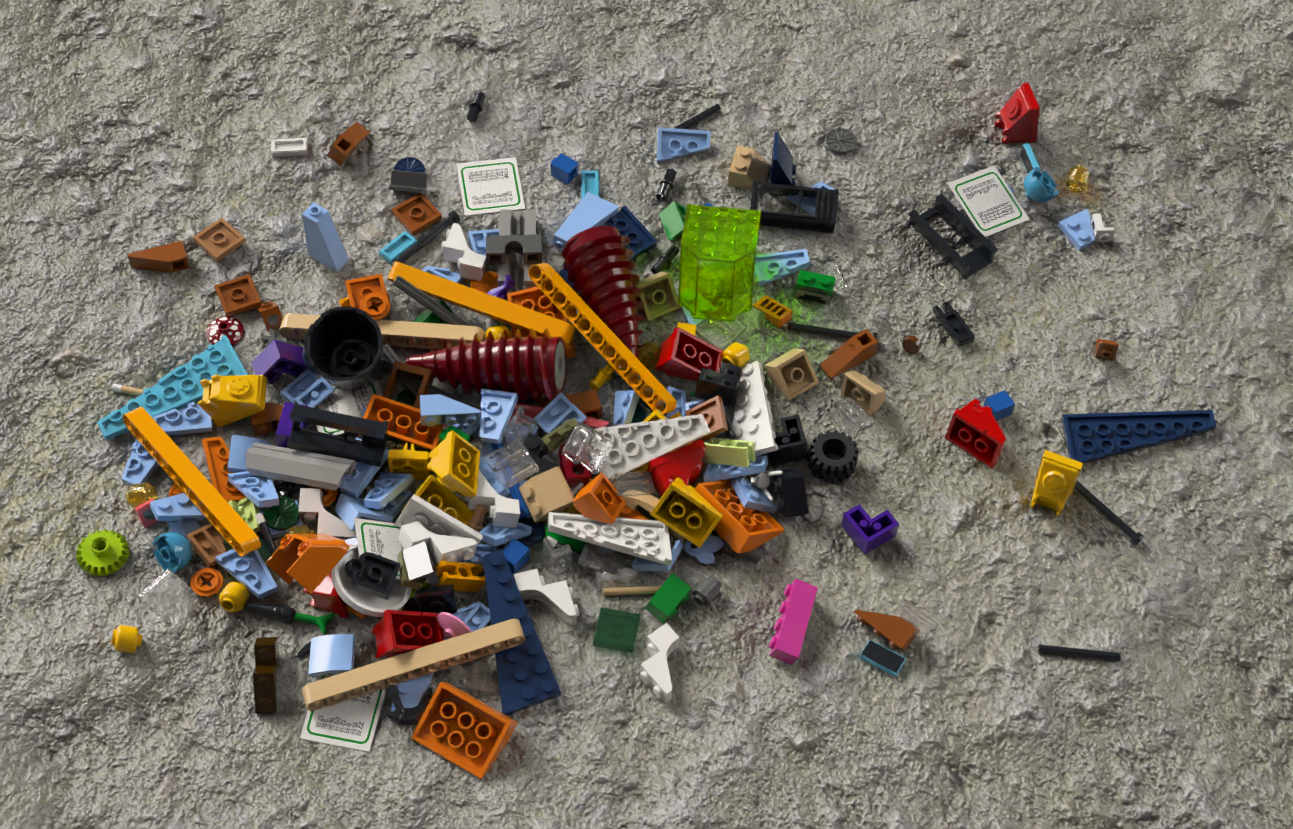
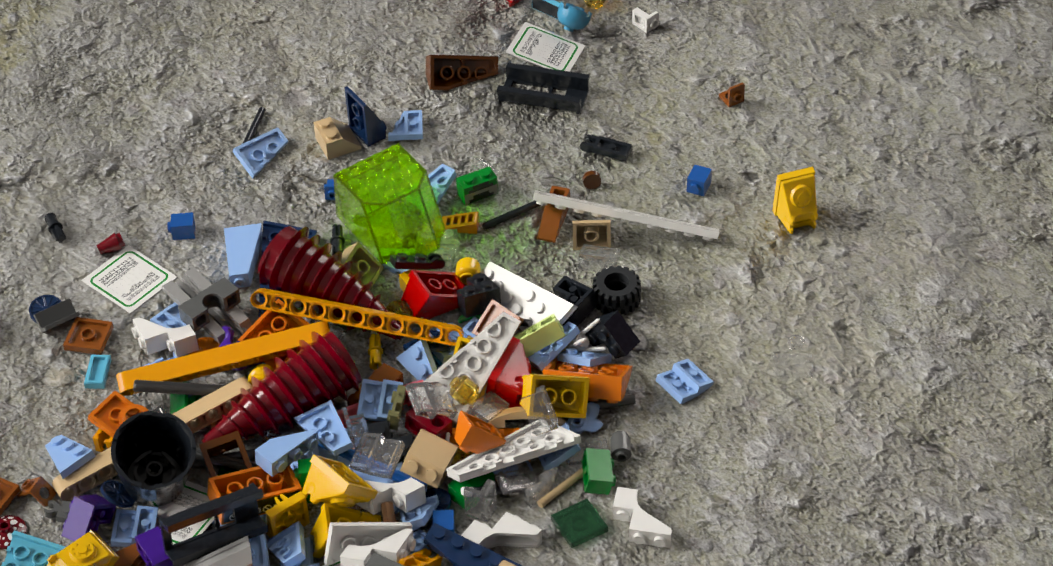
camera: 35 degrees left, 10 degrees down
light blue slope [302,202,349,272] -> none
black bar [391,211,460,266] -> none
medium azure tile [581,171,599,200] -> none
black axle [656,168,677,201] -> none
panel [659,201,696,241] -> none
black piece [748,181,839,233] -> none
tan slope [764,348,819,400] -> none
dark pink brick [769,579,818,665] -> none
dark grey wheel [825,128,857,154] -> none
dark purple brick [841,504,899,554] -> none
dark orange slope [854,609,920,650] -> none
black tile [860,640,906,677] -> none
red piece [945,399,1006,469] -> none
black bar [1038,644,1121,661] -> none
light blue wing [1058,209,1095,251] -> none
dark blue wing [1061,410,1216,463] -> none
black bar [1074,481,1144,546] -> none
none -> light blue wing [45,435,96,479]
none -> dark red cone [96,232,126,255]
none -> black hinge [389,253,446,270]
none -> reddish brown wedge [426,55,498,90]
none -> clear yellow head [449,375,480,406]
none -> clear panel [521,385,559,436]
none -> white plate [533,190,719,241]
none -> light blue slope [655,359,714,404]

